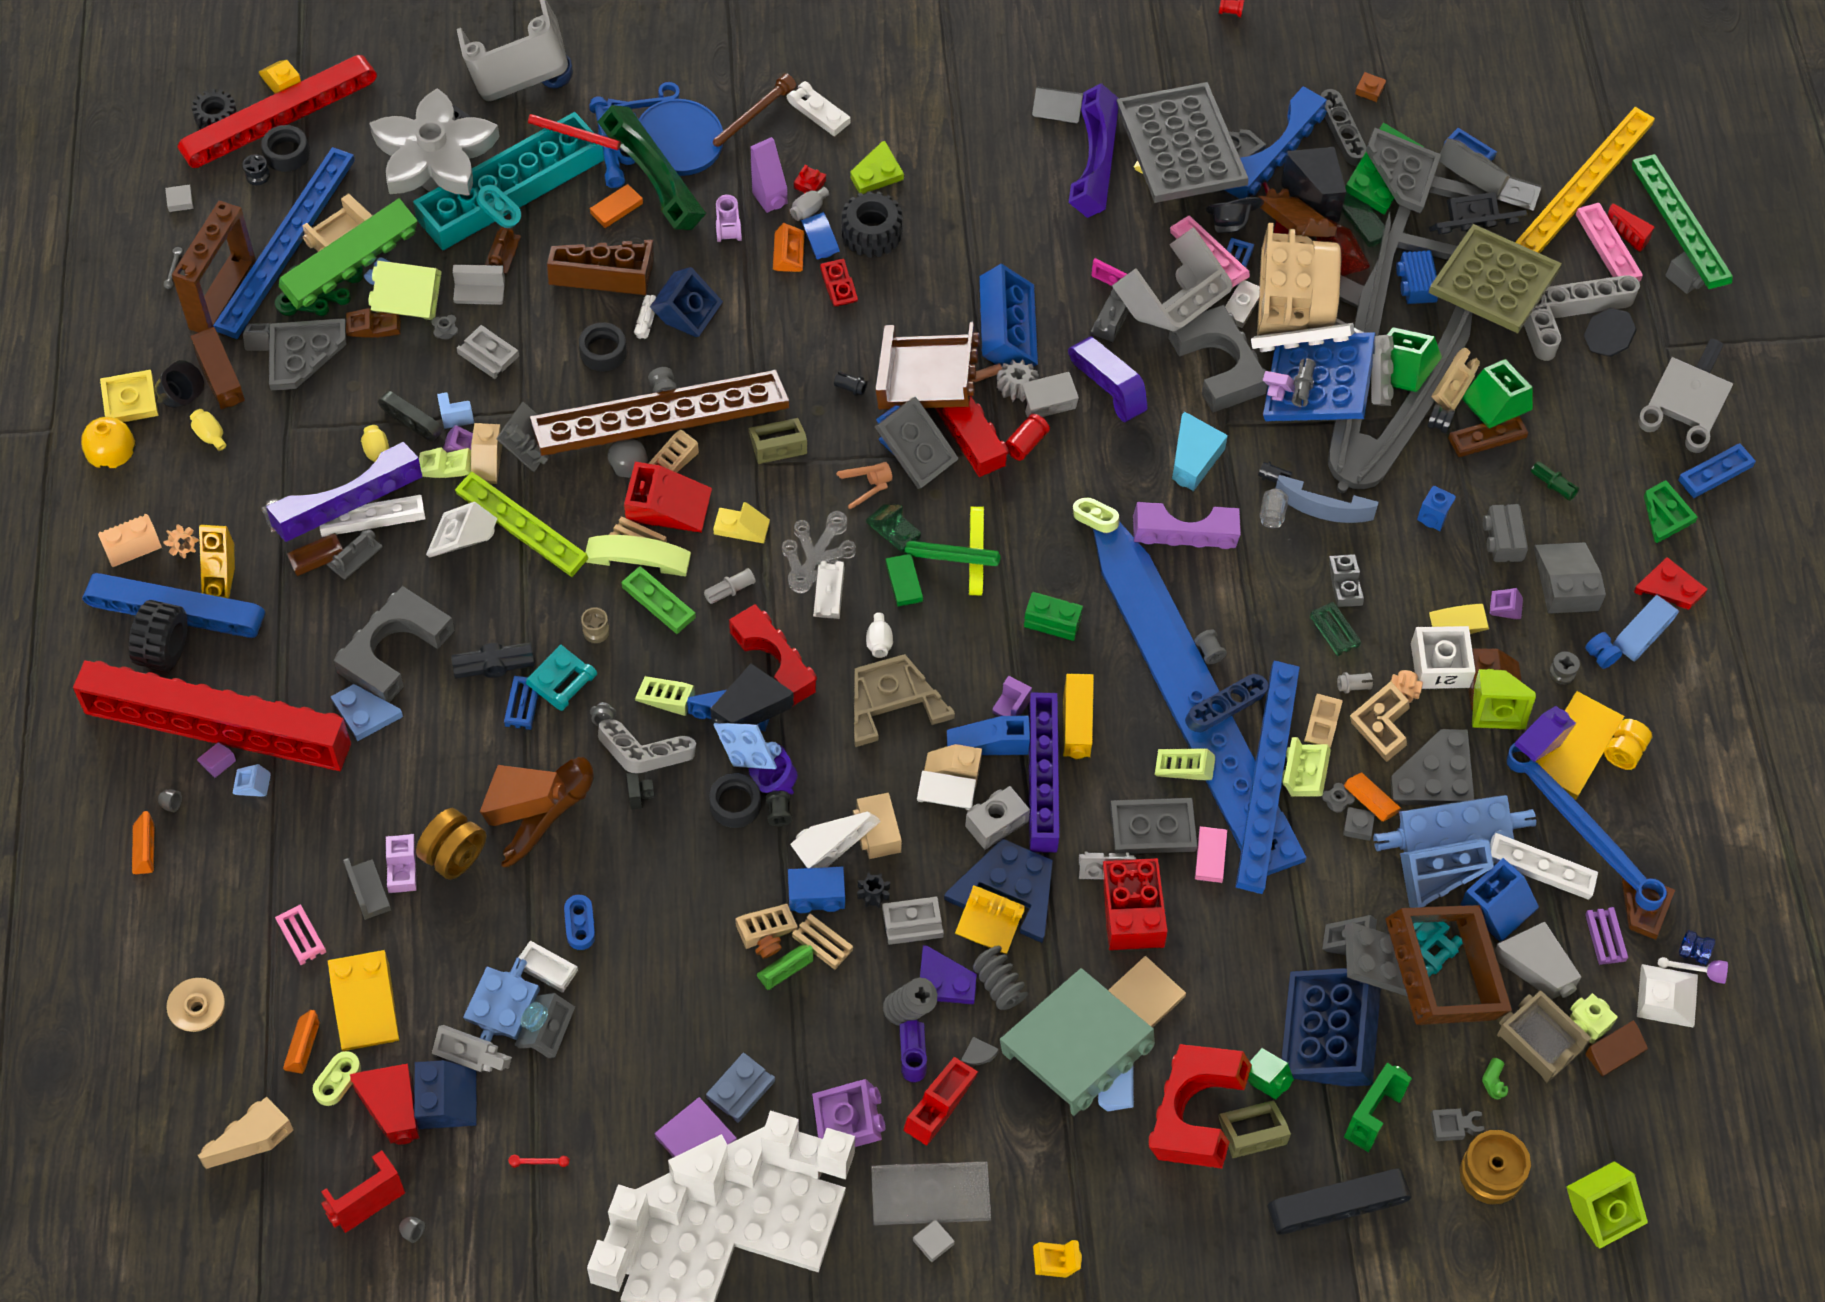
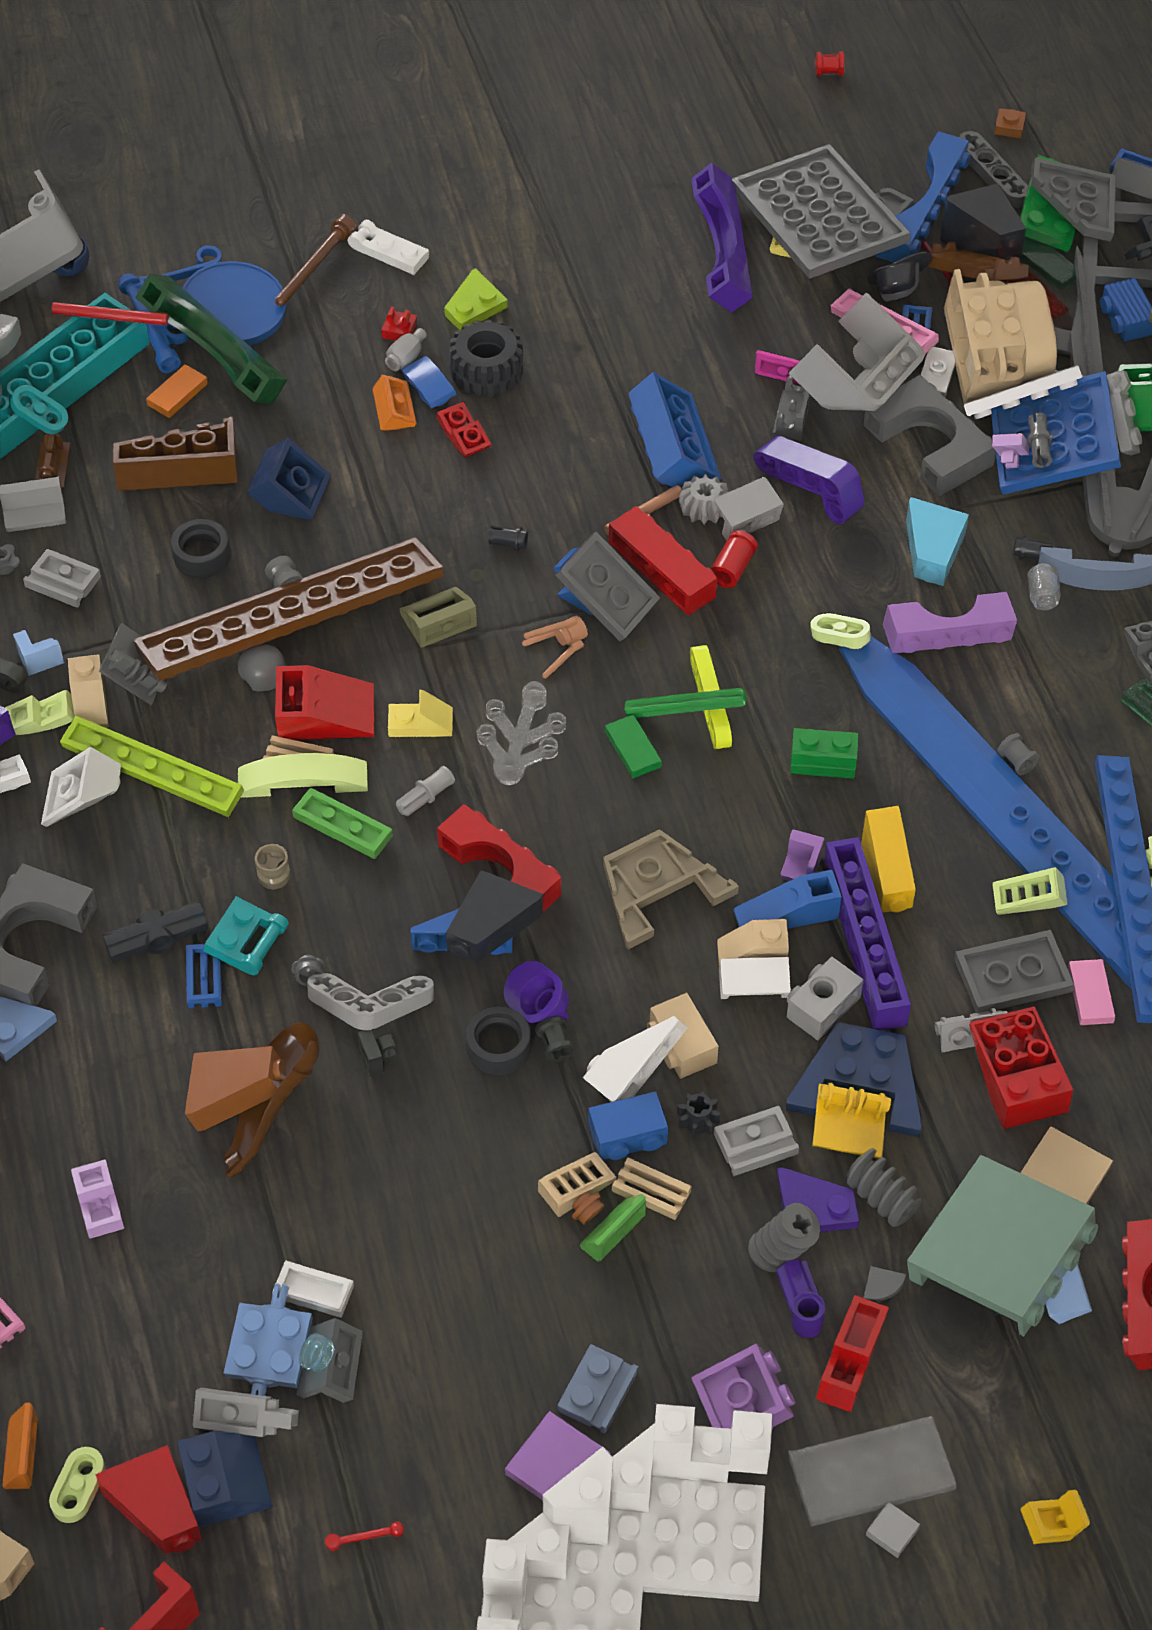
camera: 10 degrees left, 5 degrees down
yellow slope [328,950,399,1051] -> none
dark grey panel [343,858,391,920] -> none
pearl gold wheel [416,808,487,880] -> none
medium lavender slope [443,425,473,453] -> none
blue plate [564,895,595,950] -> none
white axle [634,295,656,339] -> none
yellowish green slope [635,676,695,716] -> none
tan slope [648,429,699,473] -> none
light blue hinge [713,723,781,769] -> none
lavender piece [716,195,741,242] -> none
medium lavender slope [751,137,788,213] -> none
white hinge [813,561,845,619] -> none
clear green slope [866,504,921,553] -> none
white plant [866,613,893,658] -> none
panel [876,322,980,410] -> none
panel [1032,86,1083,123] -> none
dark blue beam [1185,674,1269,733] -> none

